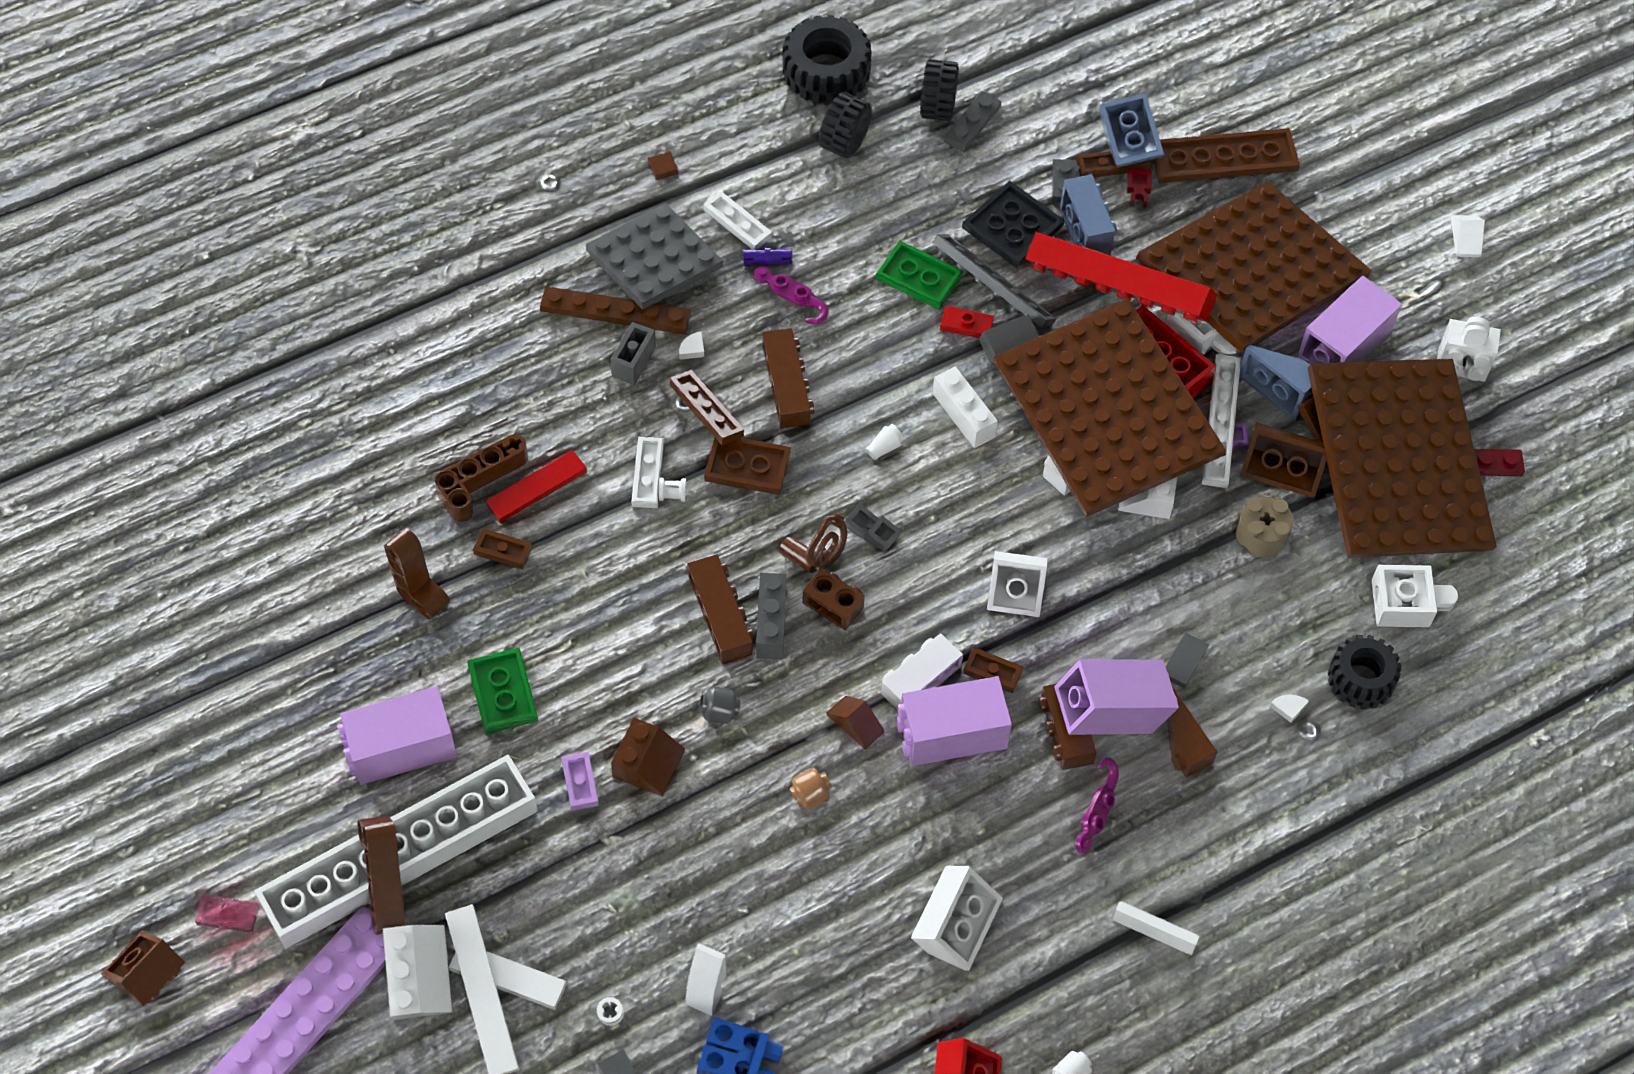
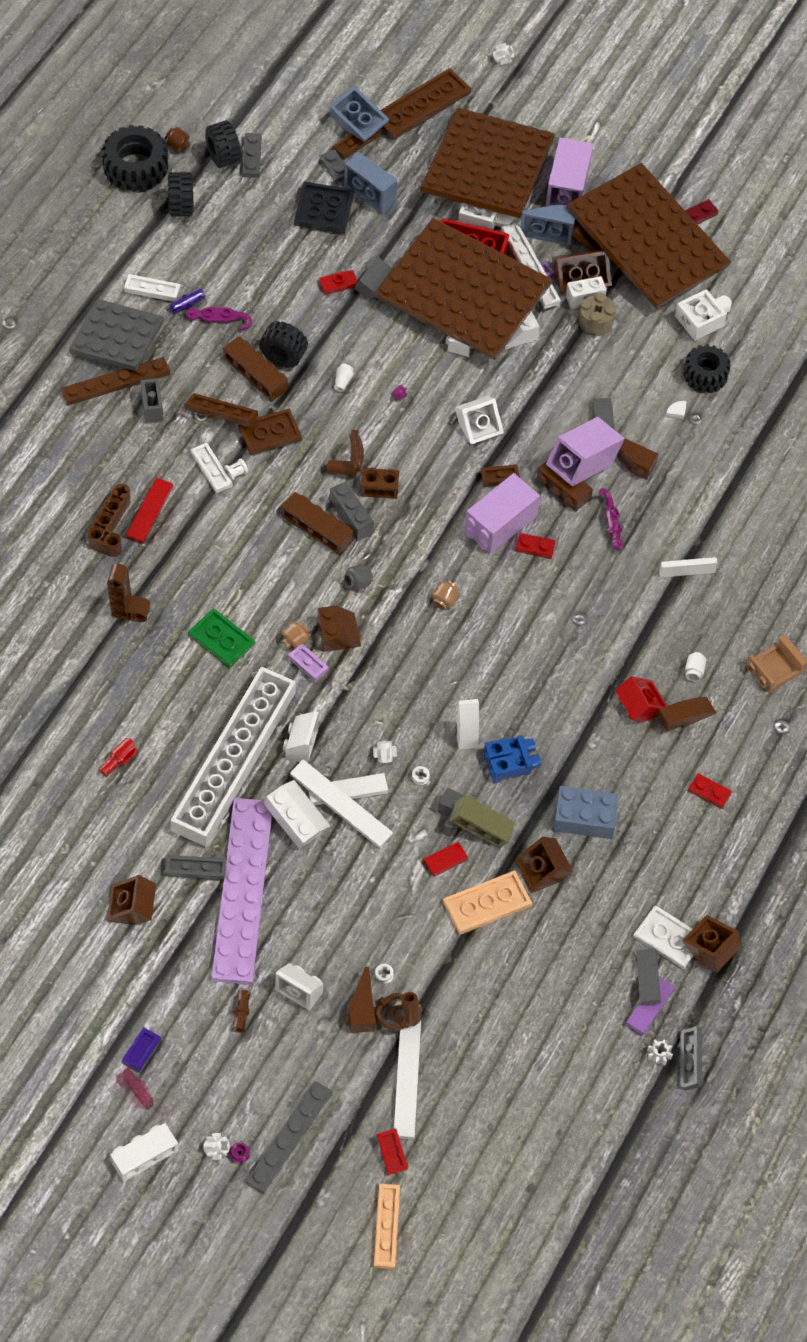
camera: 35 degrees left, 0 degrees up
clear pink plate [195,895,260,933] -> none
lavender brick [337,686,457,785] -> none
reddish brown beam [358,815,405,935] -> none
reddish brown plate [473,528,533,570] -> none
reddish brown tile [648,151,678,180] -> none
white tile [679,332,704,360] -> none
reddish brown slope [826,695,884,750] -> none
dark grey slope [844,503,902,551] -> none
green tile [875,240,963,310] -> none
white brick [881,633,963,709] -> none
white slope [911,866,1003,971] -> none
dark grey plate [932,234,1057,328] -> none
white brick [933,366,998,448] -> none
red brick [1025,232,1218,323] -> none
dark red plate [1127,168,1152,208] -> none
white brick [1437,317,1501,382] -> none
white slope [1451,215,1485,257] -> none
none -> red arm [98,738,138,777]
none -> reddish brown head [164,127,191,153]
none -> dark grey plate [165,855,227,880]
none -> black tyre [259,321,309,368]
none -> medium nougat head [282,621,310,649]
none -> white slope [283,711,319,763]
none -> white gear [373,741,397,763]
none -> magenta plate [391,385,407,401]
none -> white gear [493,43,514,65]
none -> red plate [515,533,556,560]
none -> white brick [566,276,606,309]

